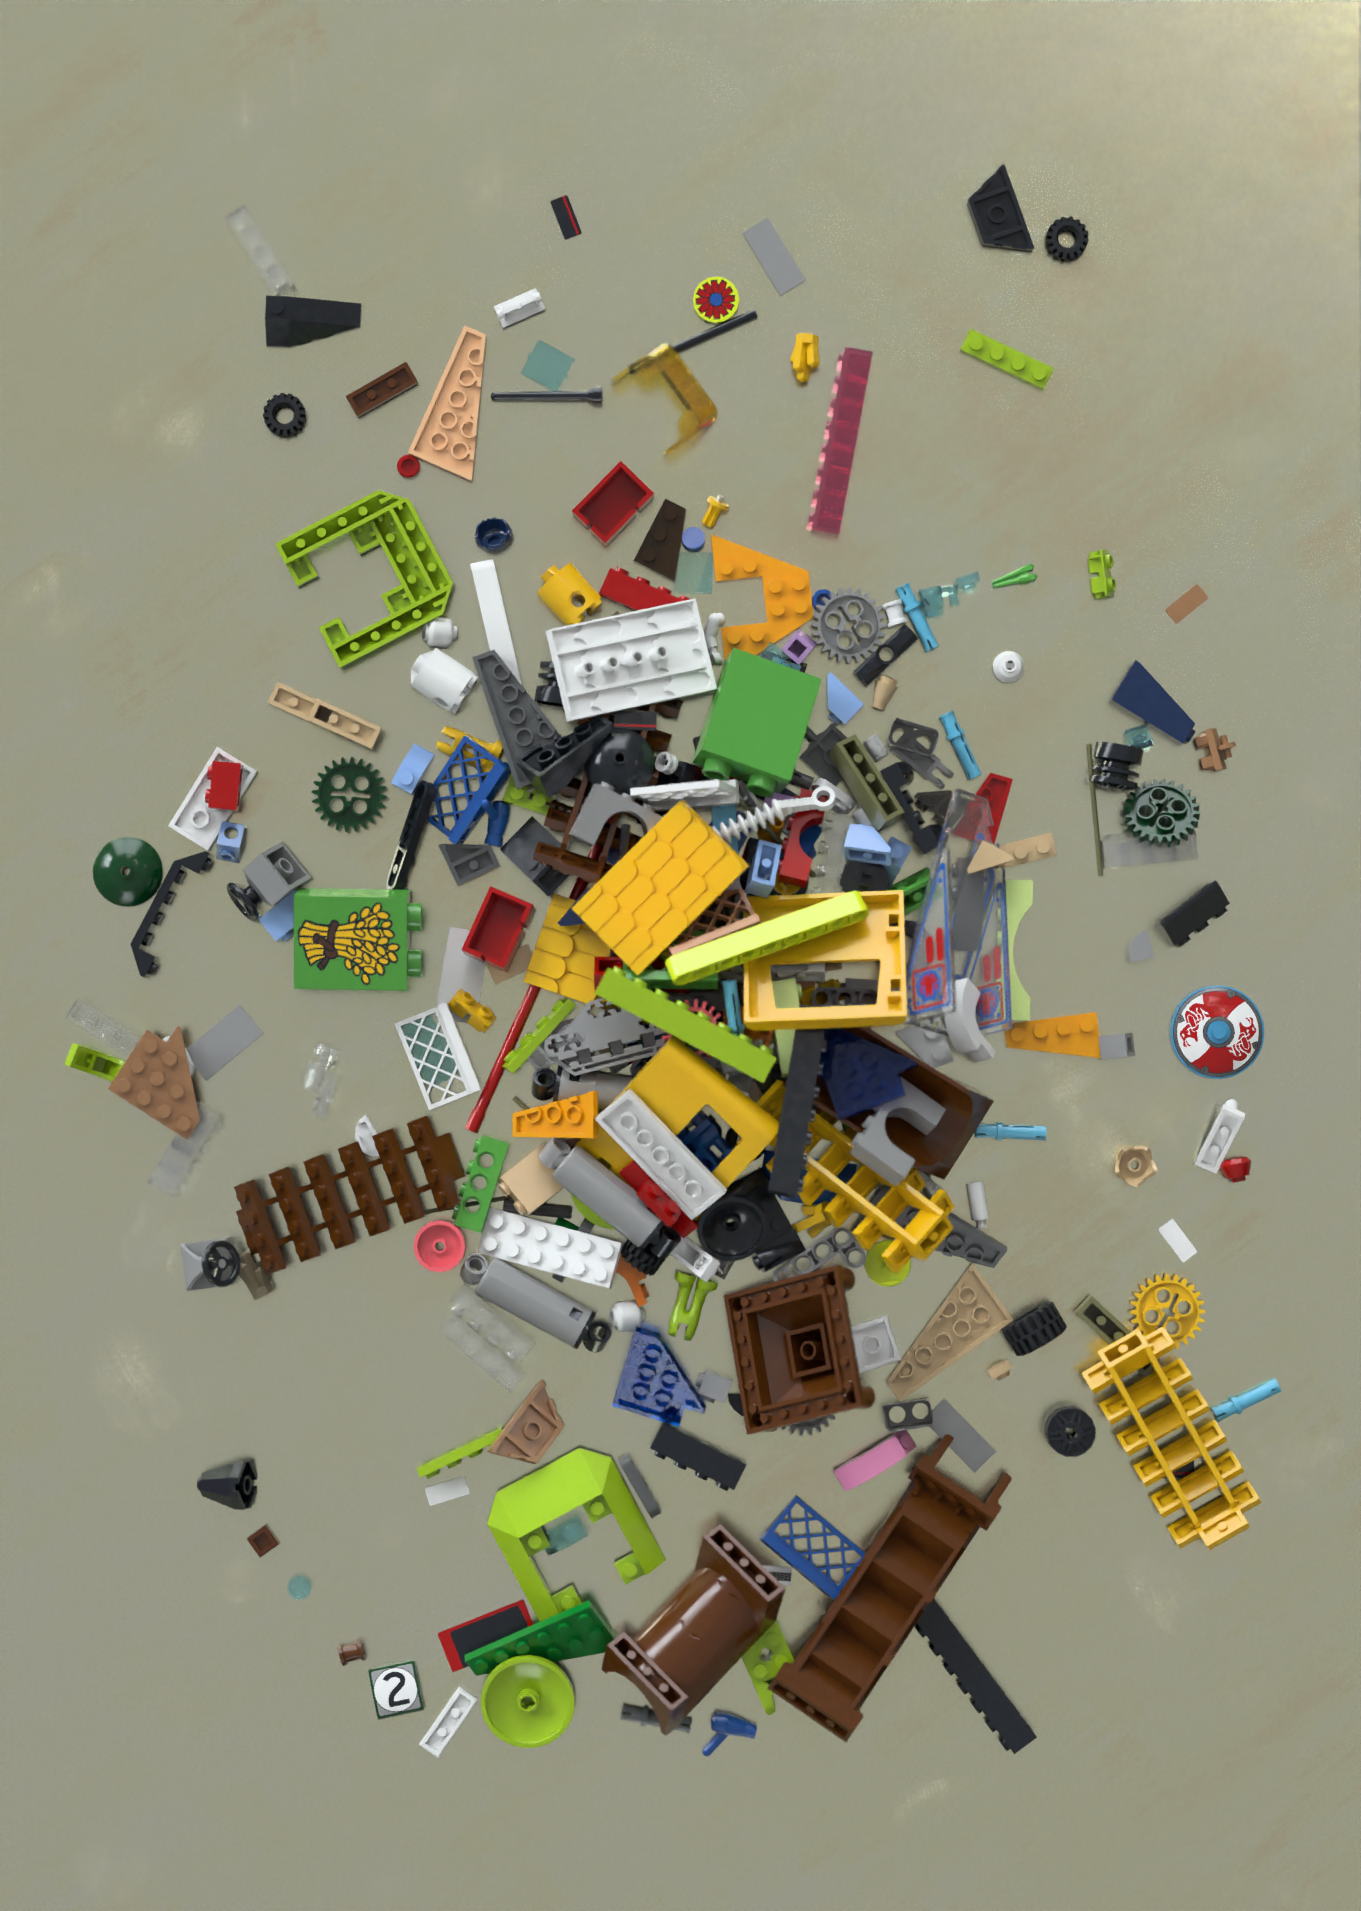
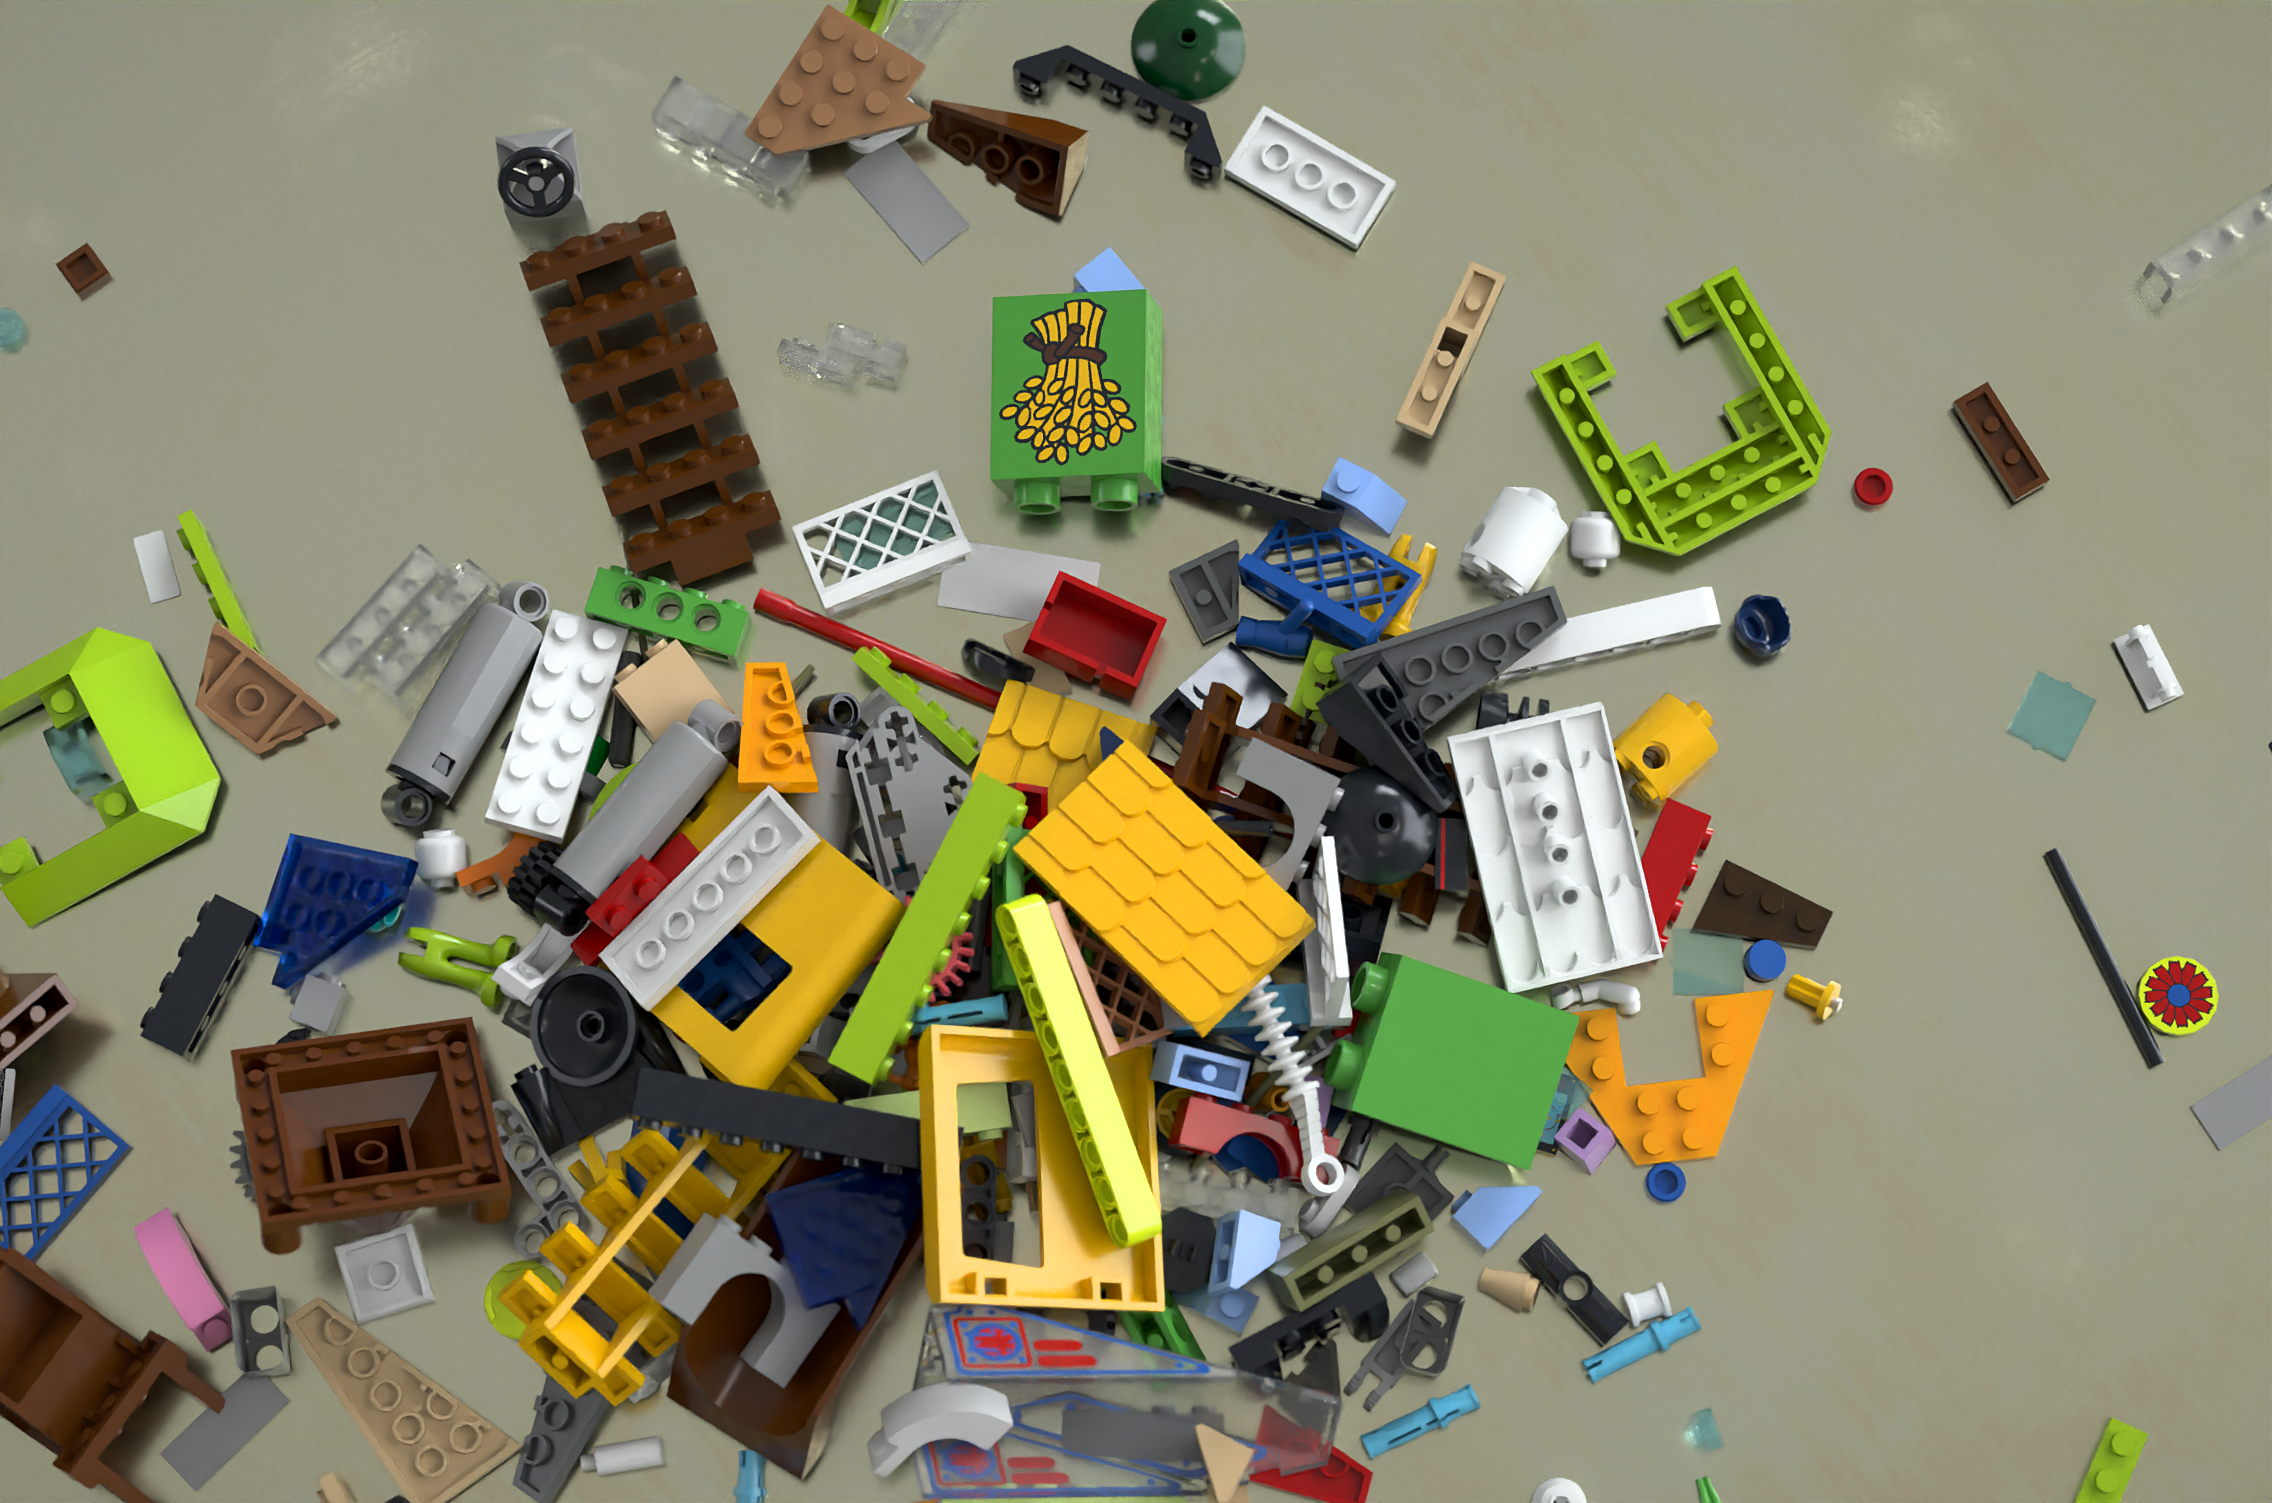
camera: 90 degrees right, 10 degrees down
black cone [197,1461,257,1510] -> none
red brick [205,761,243,811] -> none
medium blue bracket [216,821,245,863] -> none
light grey piece [227,842,311,921] -> none
dark tan rock [239,1252,275,1300] -> none
black tyre [263,393,306,437] -> none
black wedge [265,295,362,348] -> none
dark green gear [312,757,388,833] -> none
white tile [355,1114,380,1157] -> none
light nougat wing [408,325,486,482] -> none
coral wheel [413,1219,467,1272] -> none
yellow hinge [448,989,496,1033] -> none
black piece [491,386,603,405] -> none
red piece [572,461,654,547] -> none
clear yellow windscreen [611,344,717,457] -> none
dark grey beam [618,1454,662,1518] -> none
white bush [655,752,678,775] -> none
yellow rock [790,333,820,383] -> none
clear pink brick [807,347,873,537] -> none
light grey gear [811,587,887,663] -> none
white wing [896,1017,953,1068] -> none
clear light blue piece [918,585,959,618] -> none
none -> reddish brown wedge [927,99,1089,216]
none -> black tile [961,638,1036,682]

